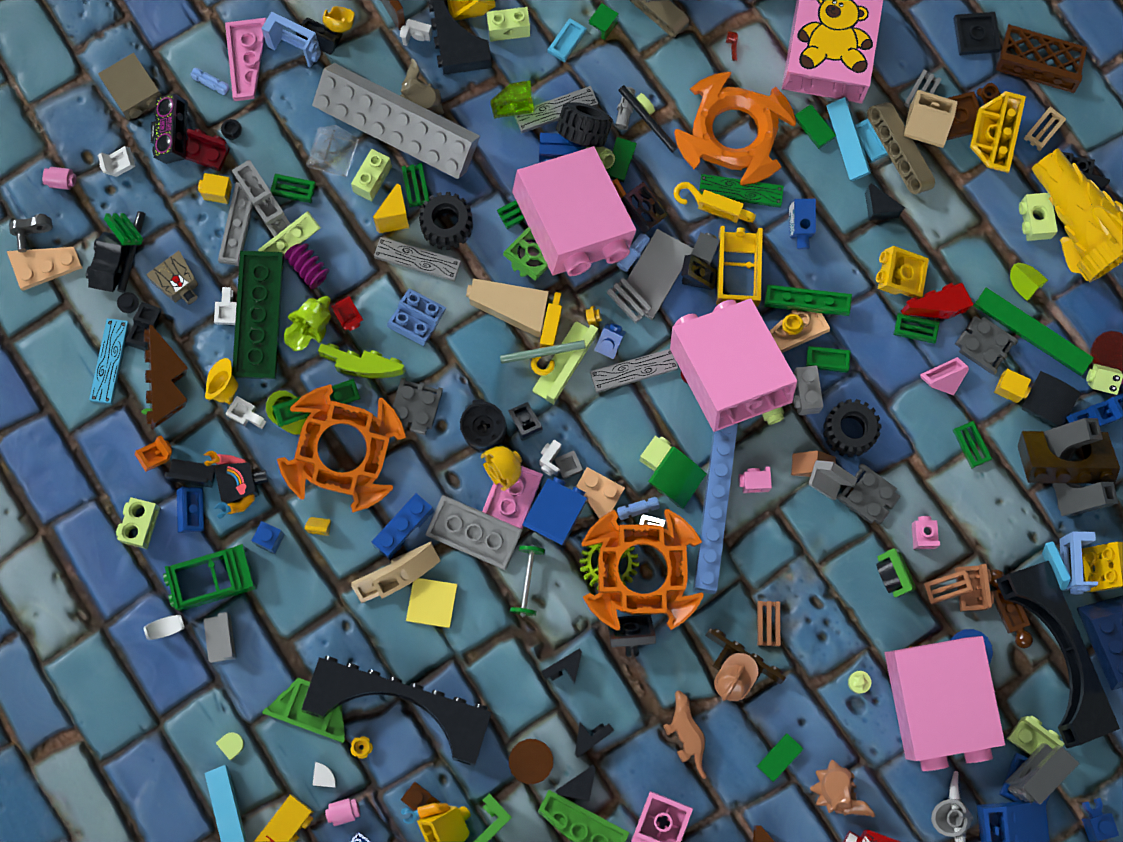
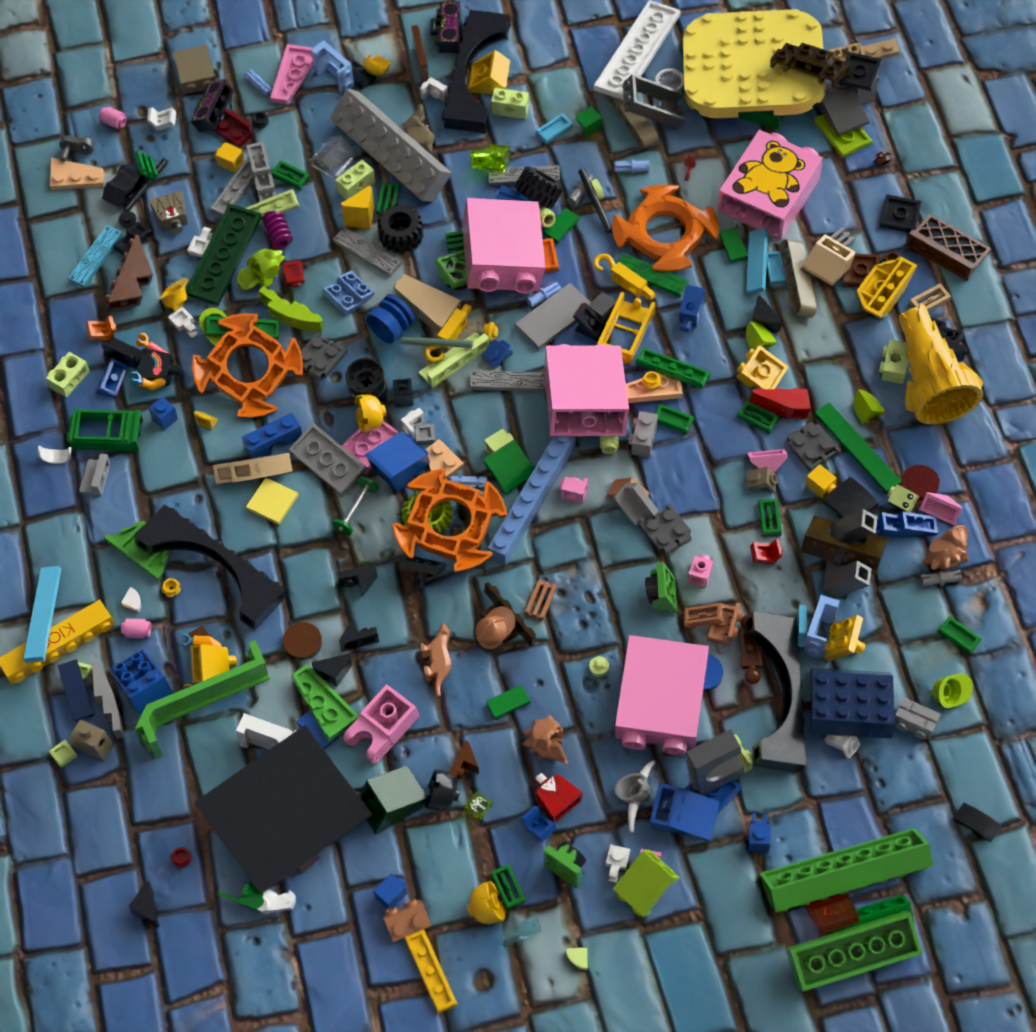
camera: 25 degrees right, 15 degrees down
yellowish green tile [216,732,244,760] -> none
light grey tile [607,278,652,324] -> none
black piece [621,182,669,234] -> none
black tyre [823,399,881,457] -> none
none -> blue wheel [366,294,415,343]
none -> light blue axle [614,159,649,173]
none -> lime brick [746,321,777,349]
none -> dark tan bracket [746,467,778,492]
none -> red bracket [750,539,783,565]

